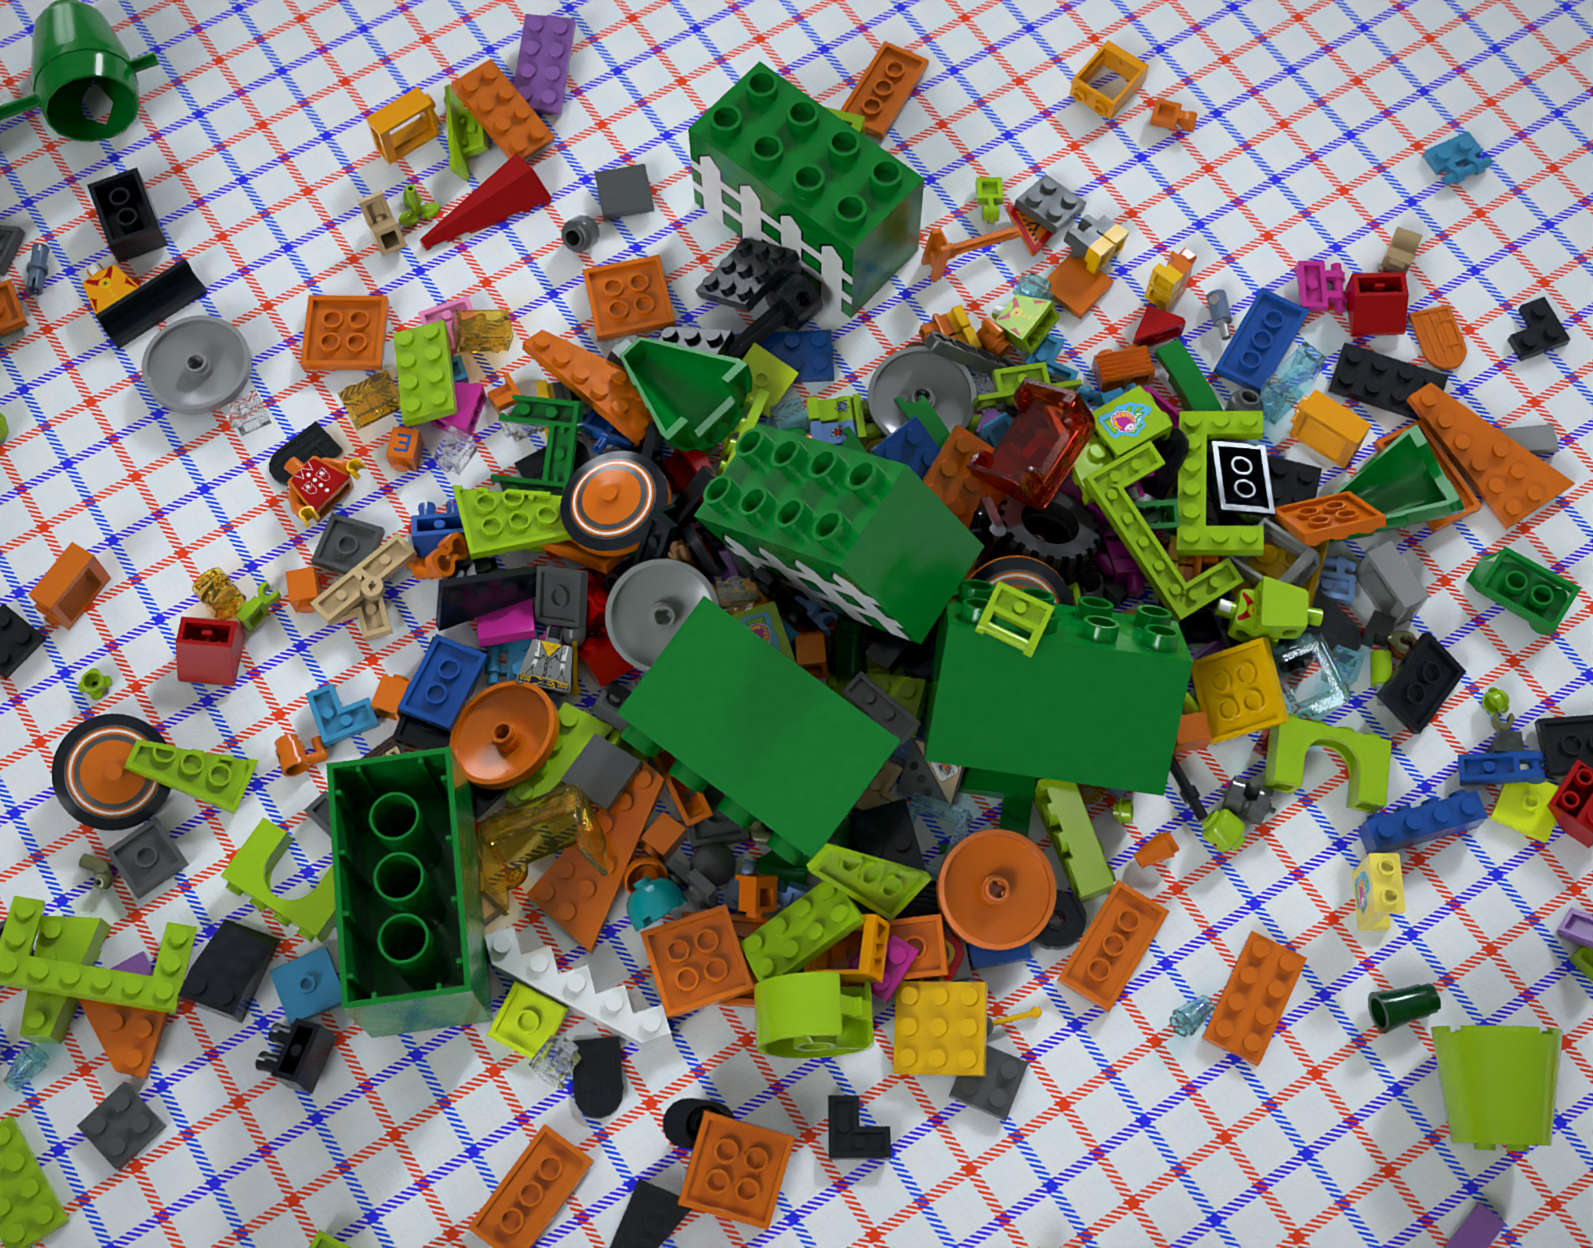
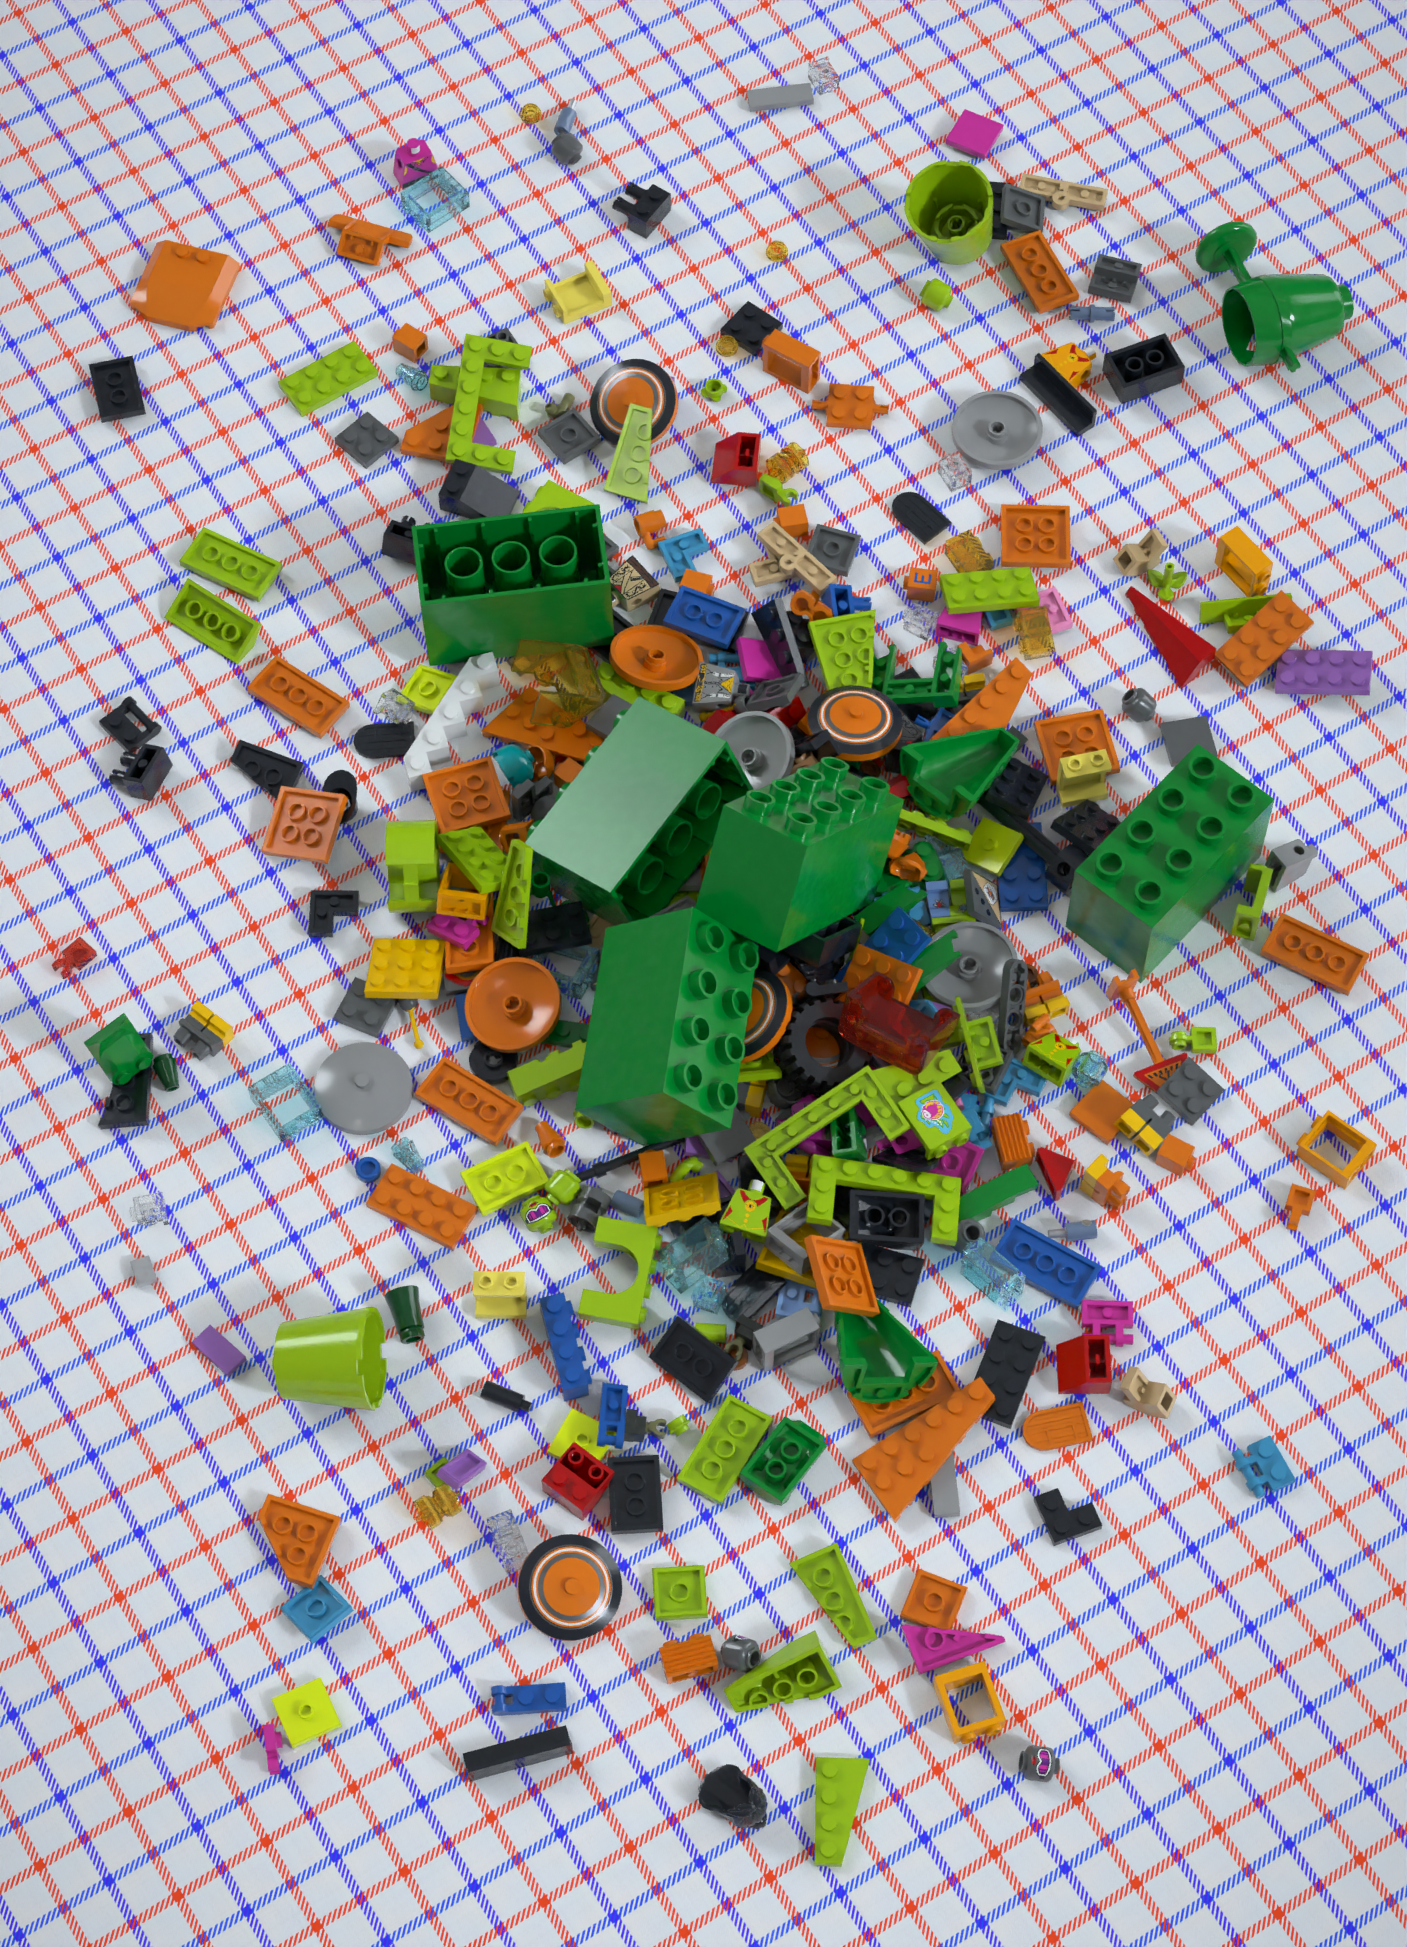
camera: 90 degrees right, 5 degrees down
torso [284,456,367,528] -> none
lime plate [974,581,1055,658] -> none
lime torso [1252,576,1323,639] -> none
light orange window [1289,389,1372,469] -> none
none -> clear light blue window [248,1063,323,1142]
none -> light grey dish [314,1042,413,1135]
none -> blue tile [356,1157,381,1183]
none -> neon yellow plate [460,1141,549,1217]
none -> black cylinder [480,1380,532,1413]
none -> lime head [520,1195,557,1234]
none -> sand blue piece [602,1188,644,1218]
none -> lime plate [677,1394,773,1506]
none -> clear yellow plate [716,335,738,357]
none -> orange plate [812,383,889,430]
none -> dark grey tile [963,869,1002,929]
none -> light yellow panel [1056,749,1112,808]
none -> orange brick [1155,1134,1196,1177]

